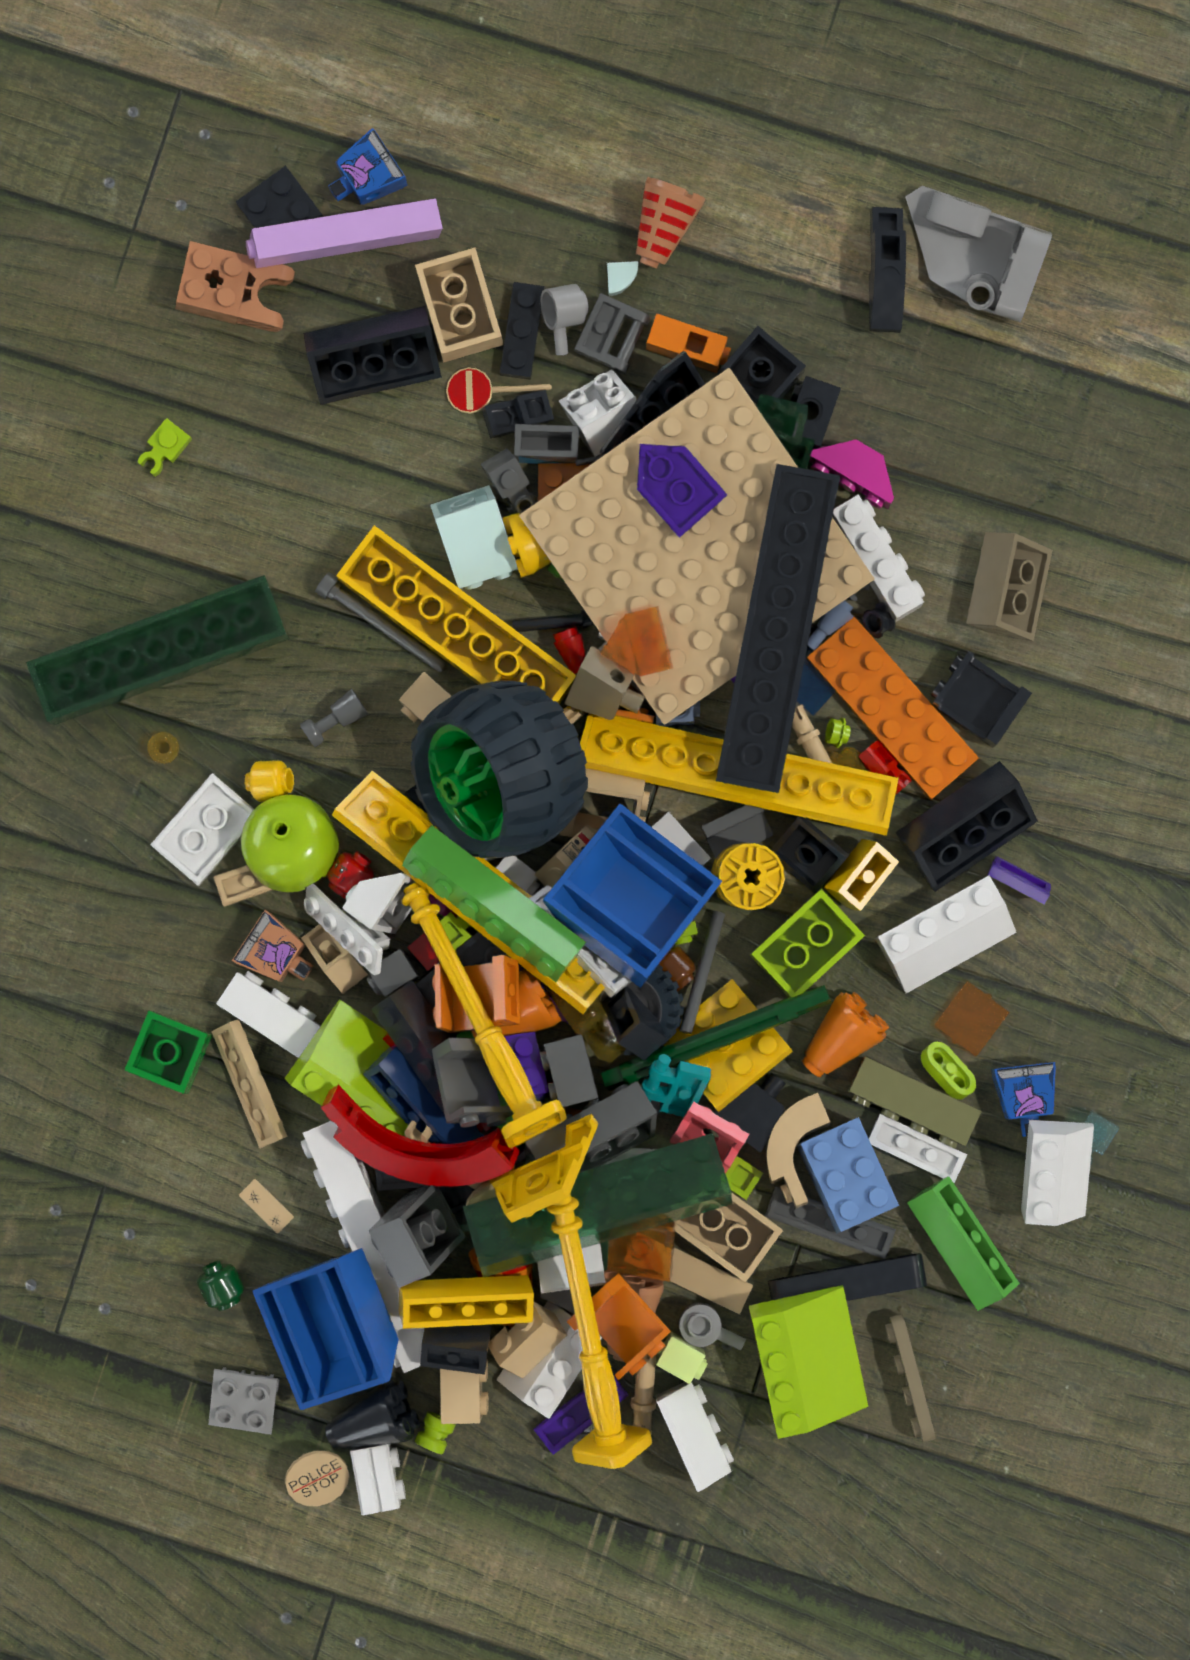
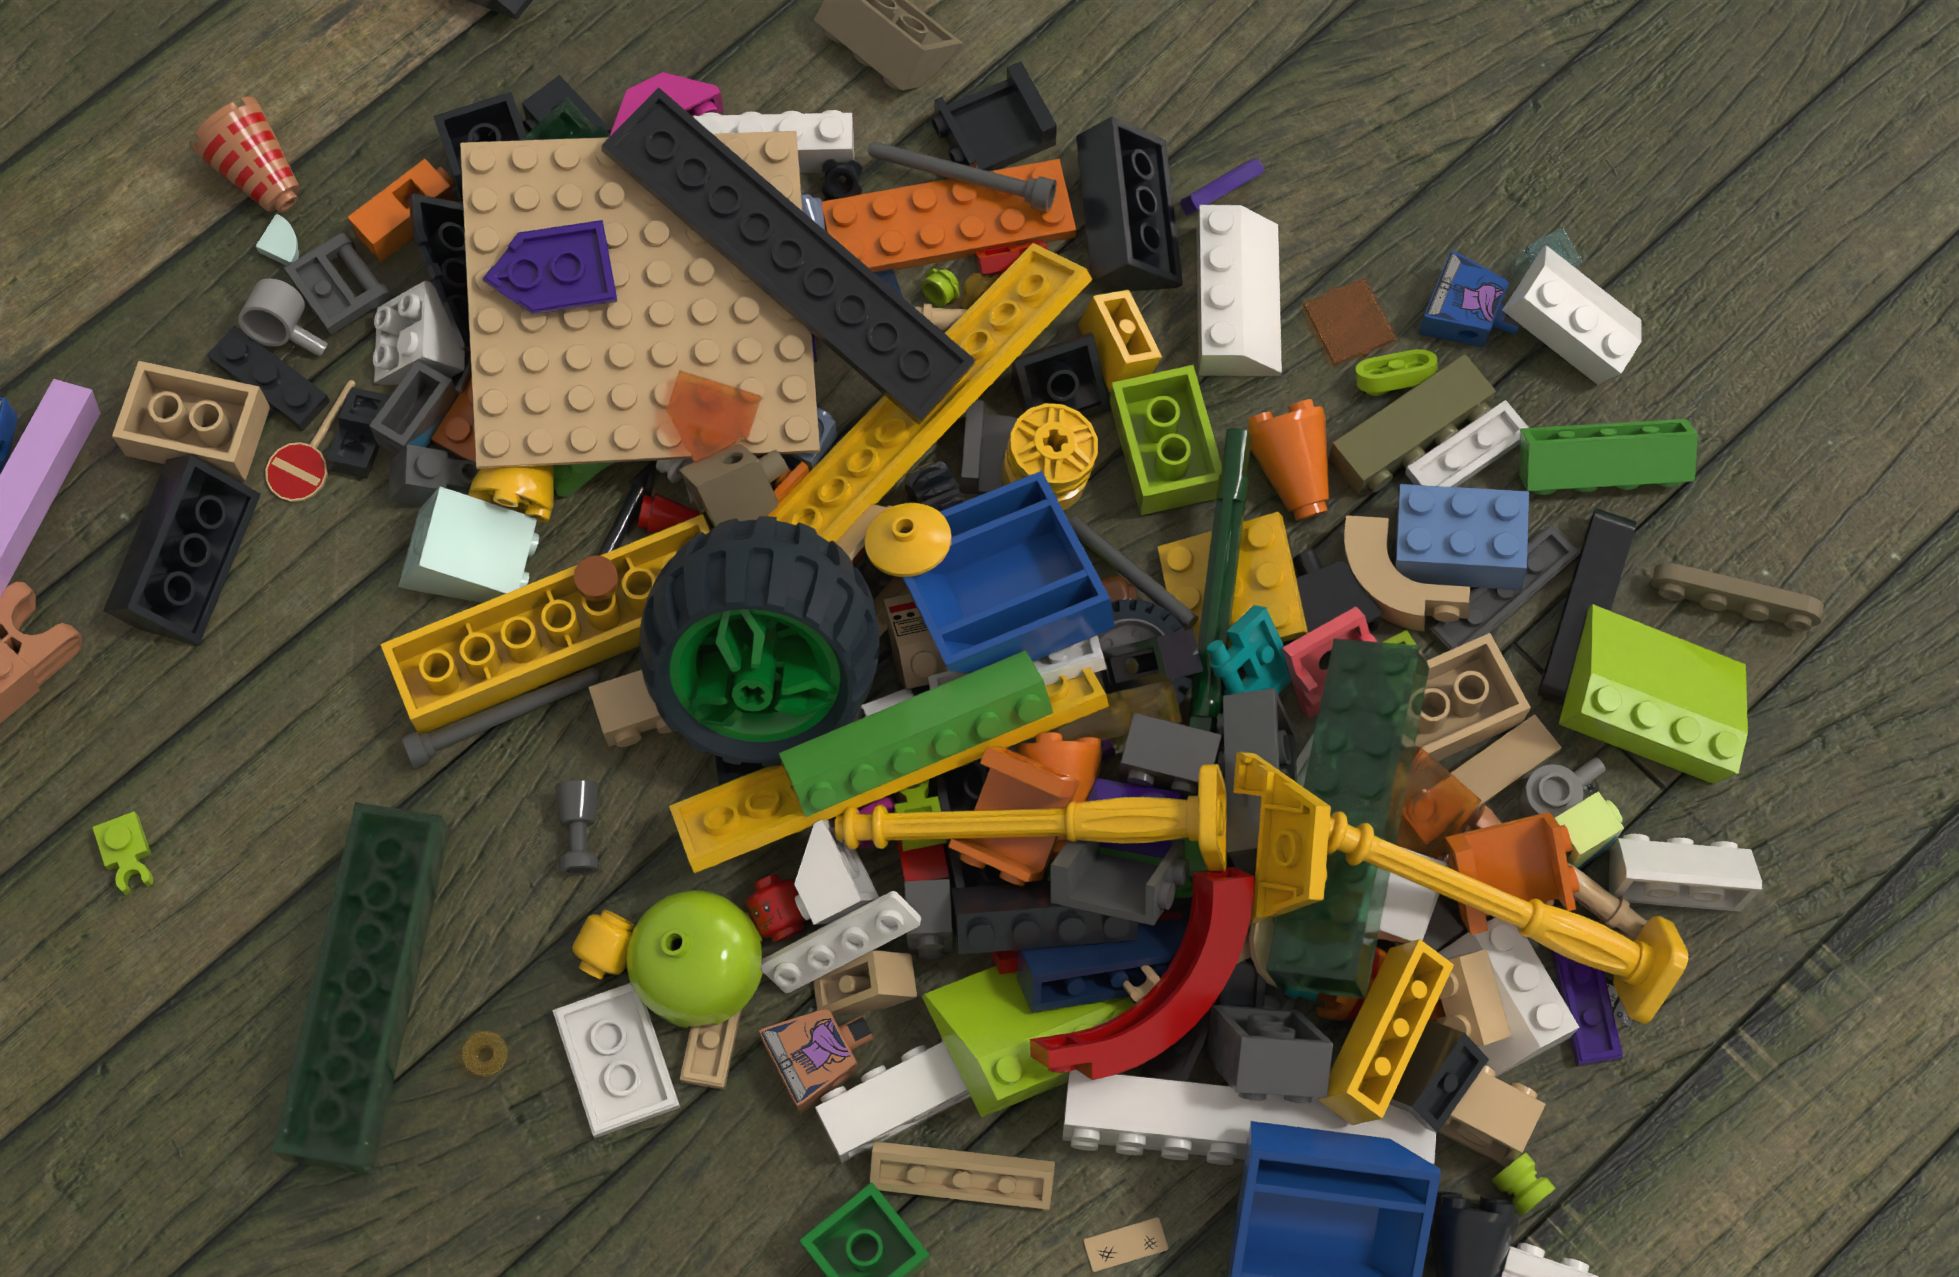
camera: 65 degrees left, 15 degrees down
none -> dark orange tile [574,555,619,601]
none -> yellow dish [865,503,952,577]
none -> dark grey piece [867,142,1057,212]
none -> black gear [905,461,964,512]

